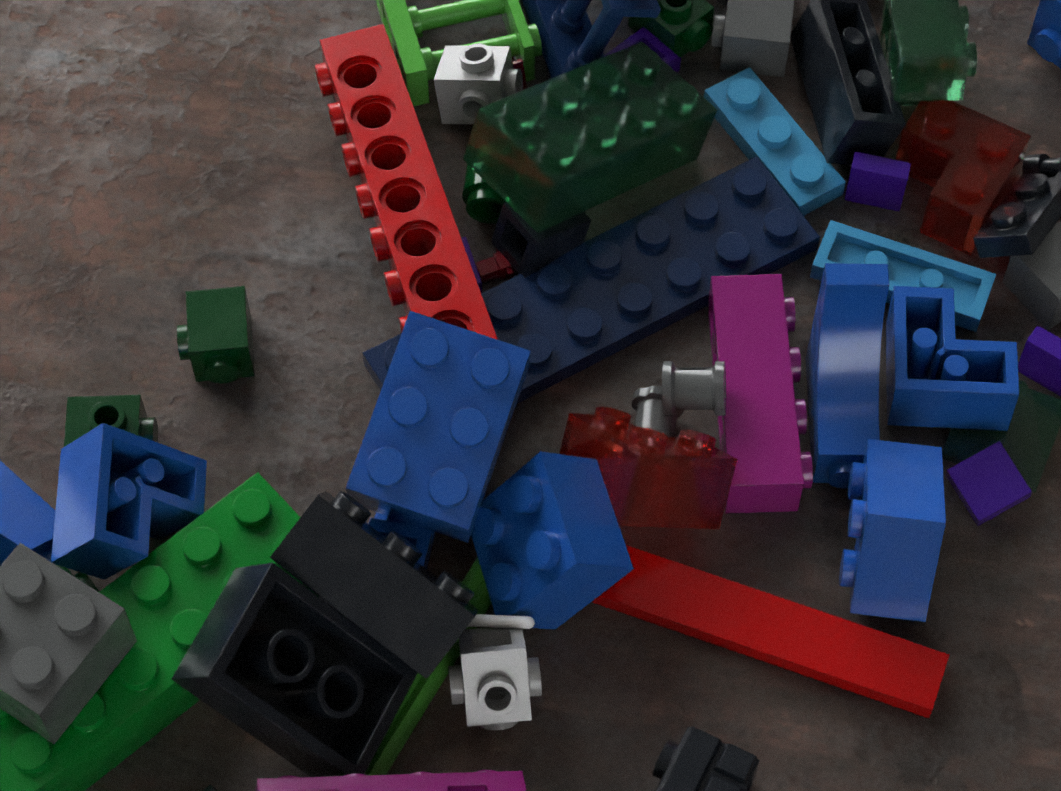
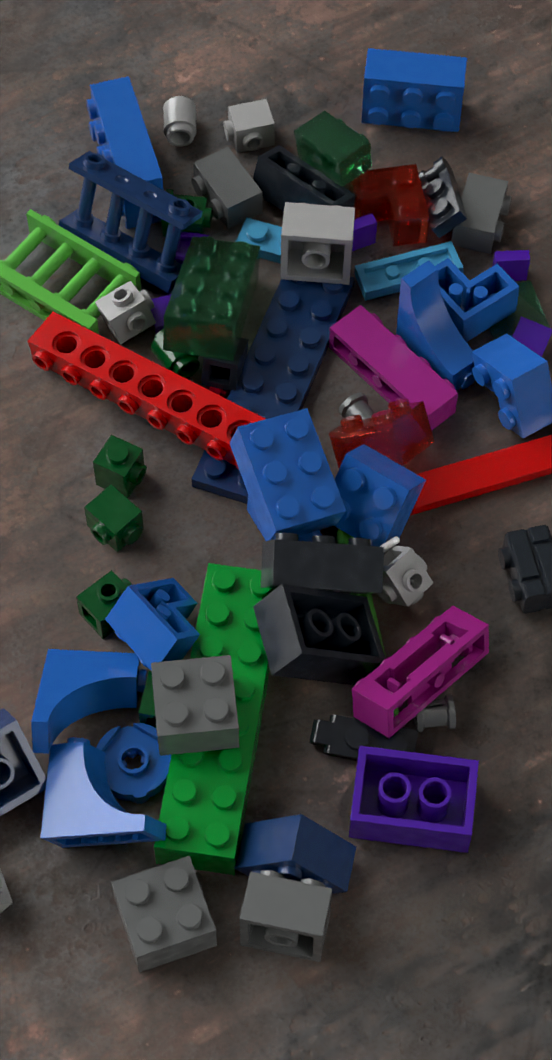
camera: 40 degrees left, 0 degrees up
dark grey bush [662,361,726,416] -> none
none -> dark green brick [93,435,147,498]
none -> light grey brick [280,202,355,285]

